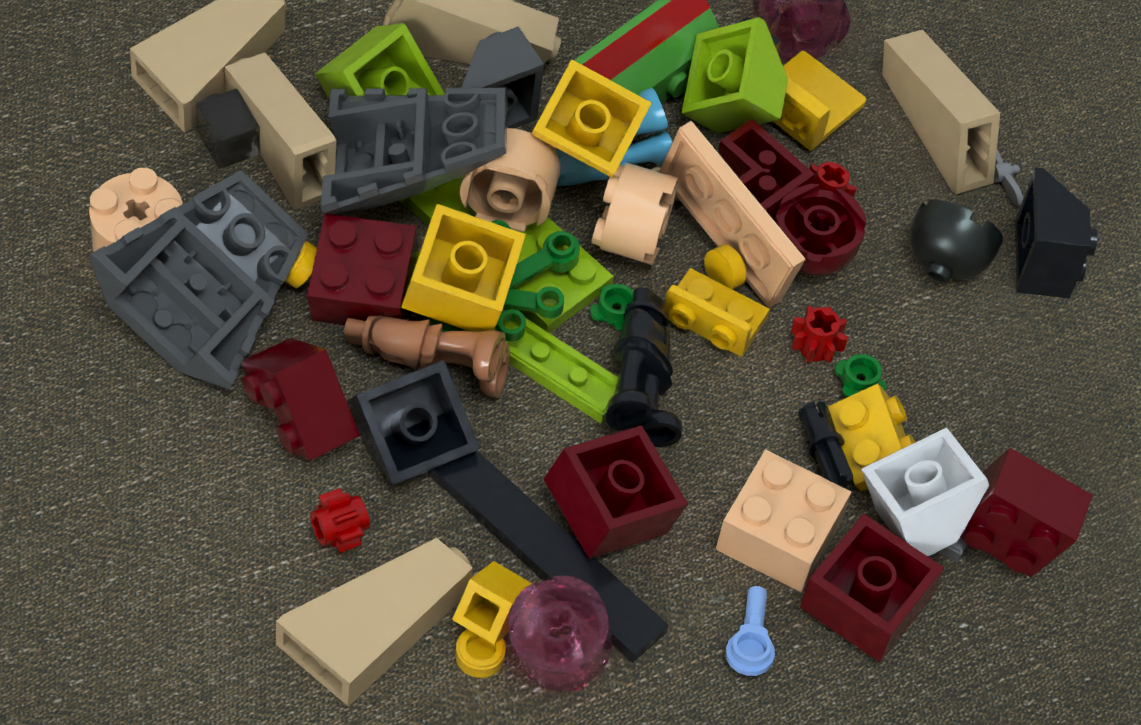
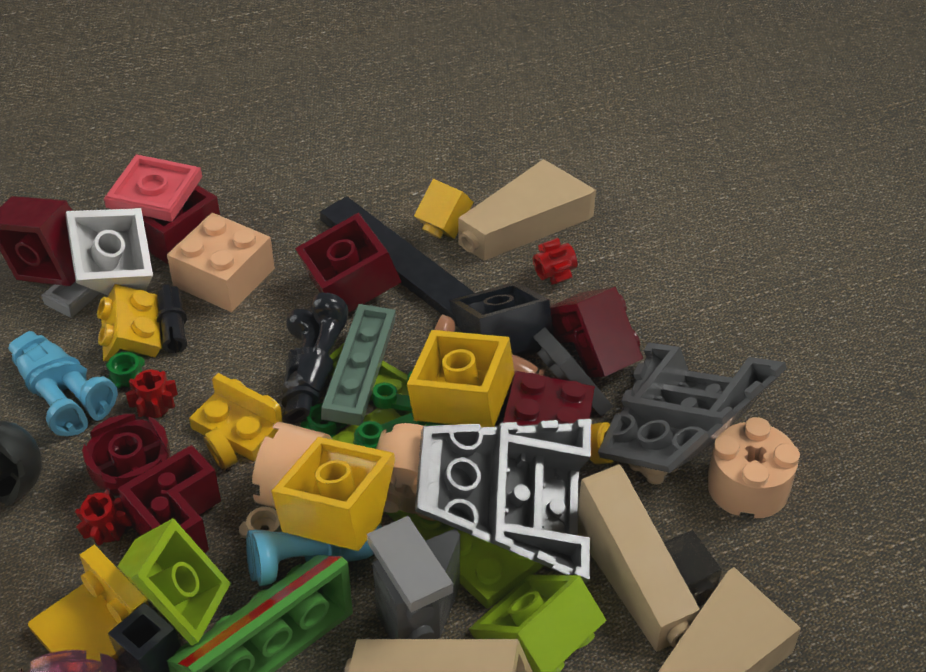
camera: 170 degrees left, 10 degrees down
clear pink brick [508,575,612,691] -> none
light nougat tile [659,121,806,308] -> none
light blue plate [725,586,775,676] -> none
none -> medium azure piece [8,331,118,436]
none -> coral tile [104,154,202,222]
none -> sand green plate [321,304,396,426]
none -> light grey tile [367,516,453,613]
none -> dark grey wing [534,327,613,416]

